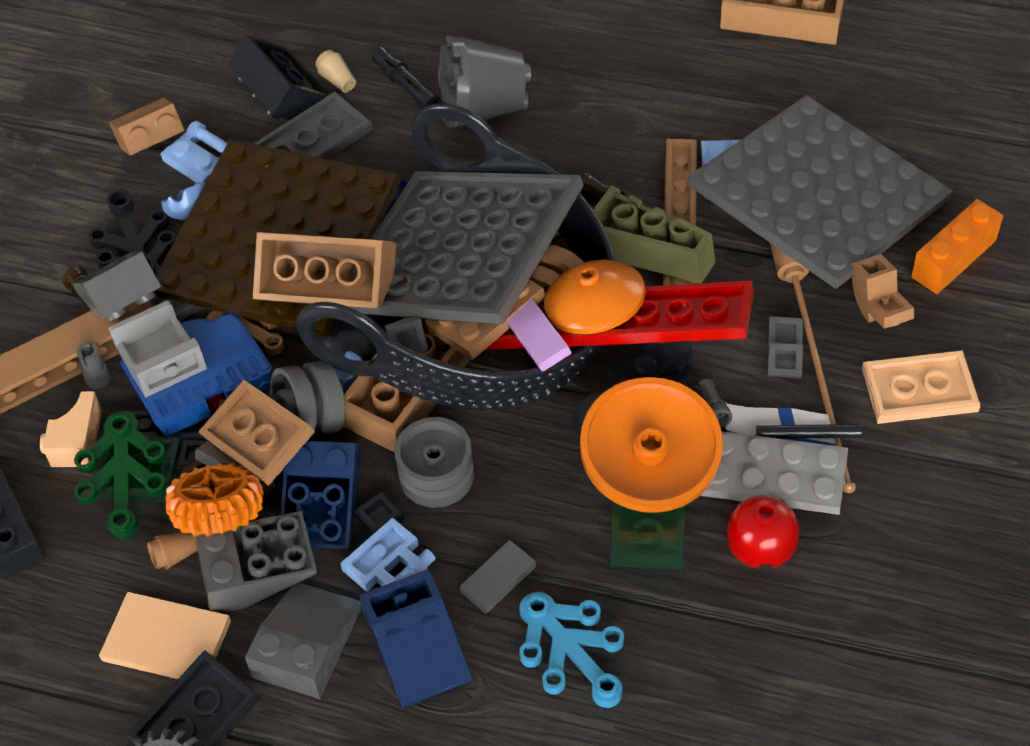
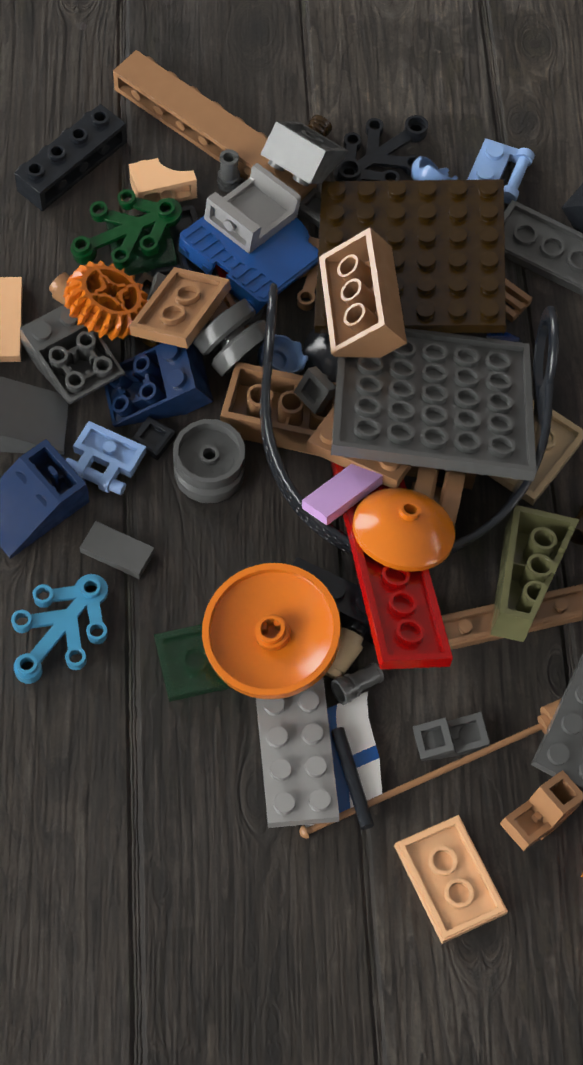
camera: 65 degrees right, 10 degrees up
medium nougat brick [109,98,185,156] -> none
red cylinder [727,495,799,568] -> none

